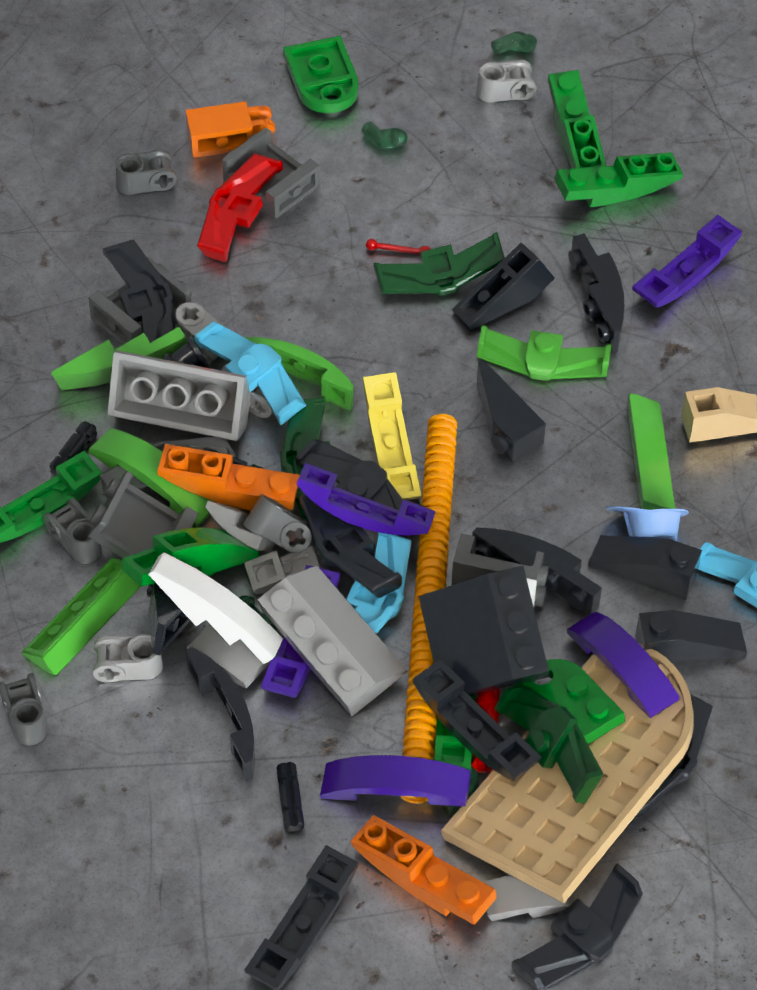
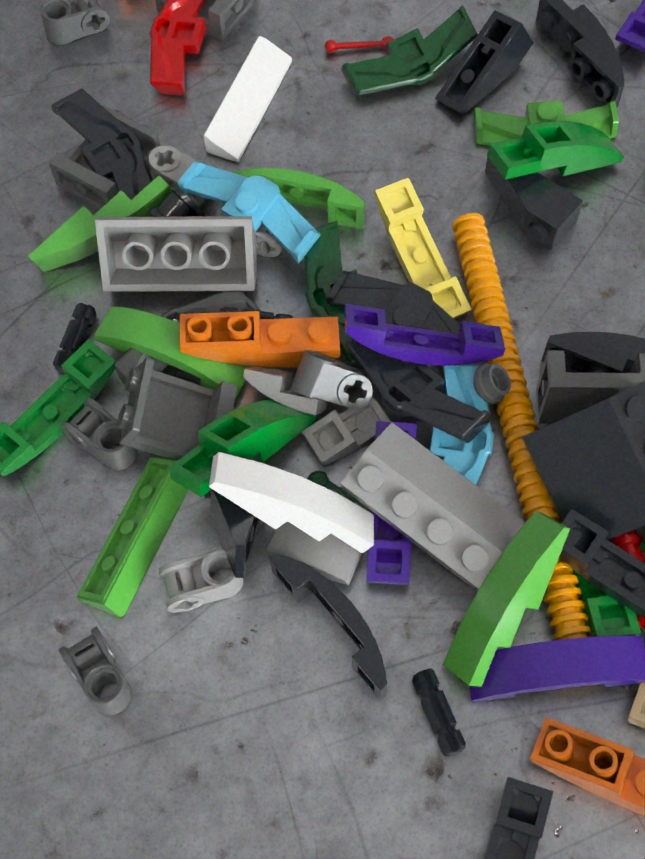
camera: 10 degrees left, 10 degrees up
none -> white slope [204,36,292,162]
none -> bright green slope [443,511,570,687]
none -> dark grey plate [473,363,511,404]
none -> green slope [487,121,624,180]

